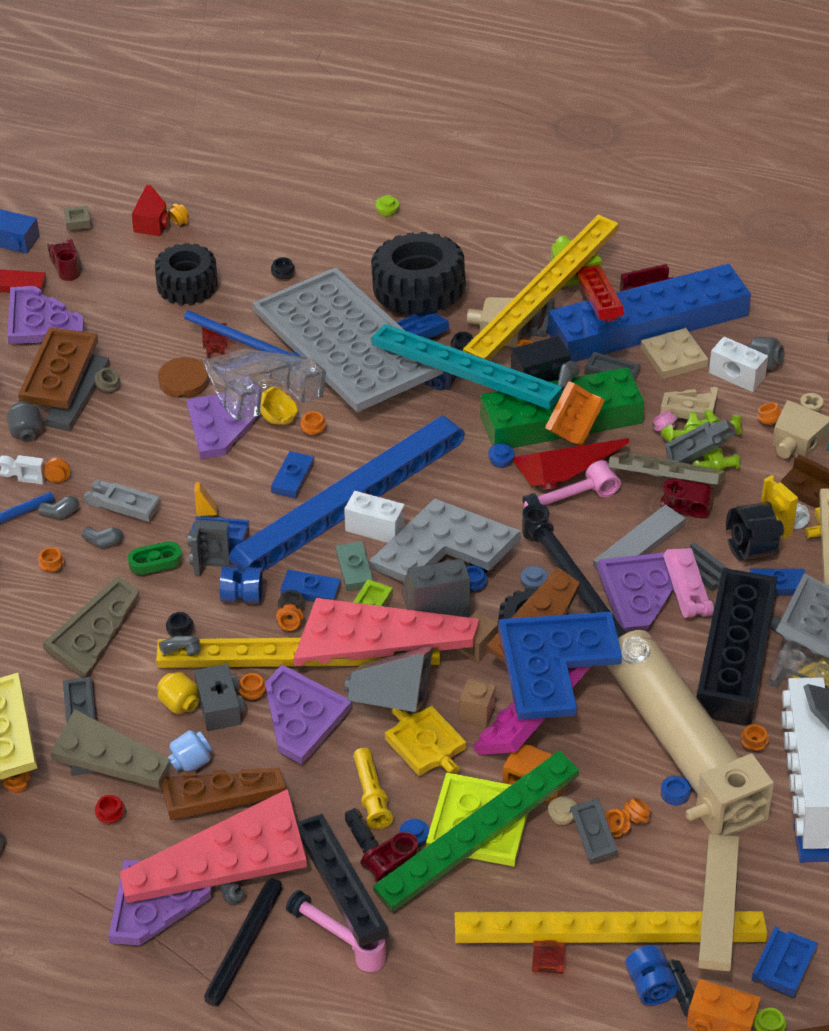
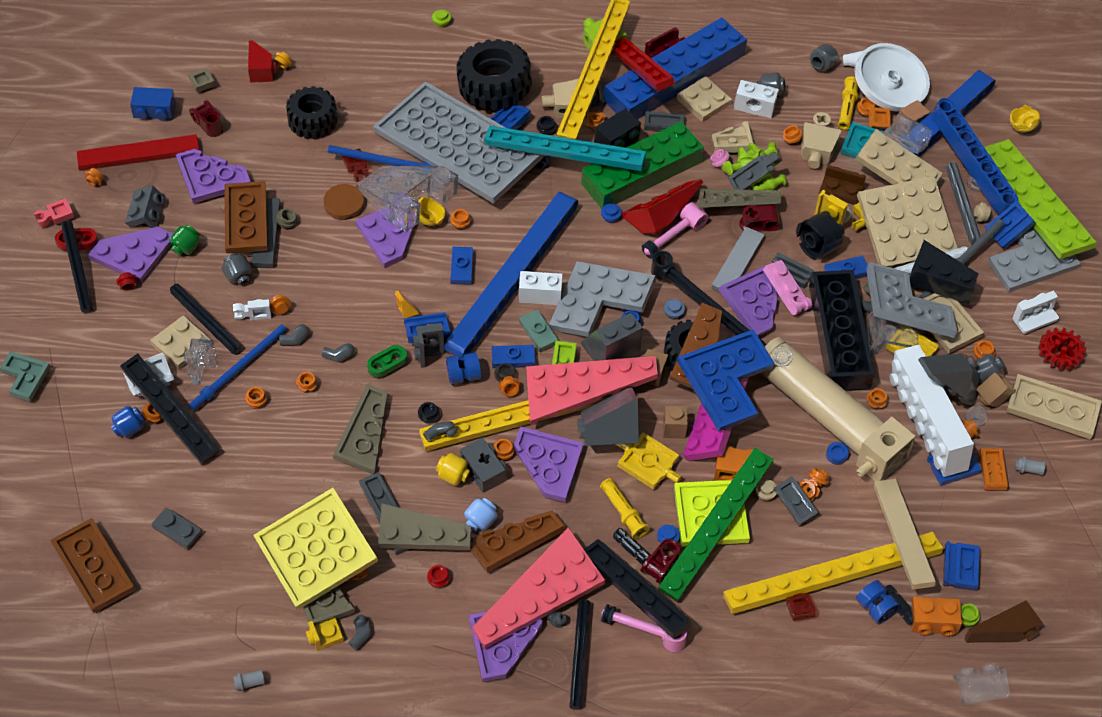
camera: 20 degrees left, 10 degrees up
light grey hinge [83,480,161,522] -> none
black plate [271,257,295,279] -> none
orange bracket [545,381,604,446] -> none
dark grey arm [557,361,579,391] -> none

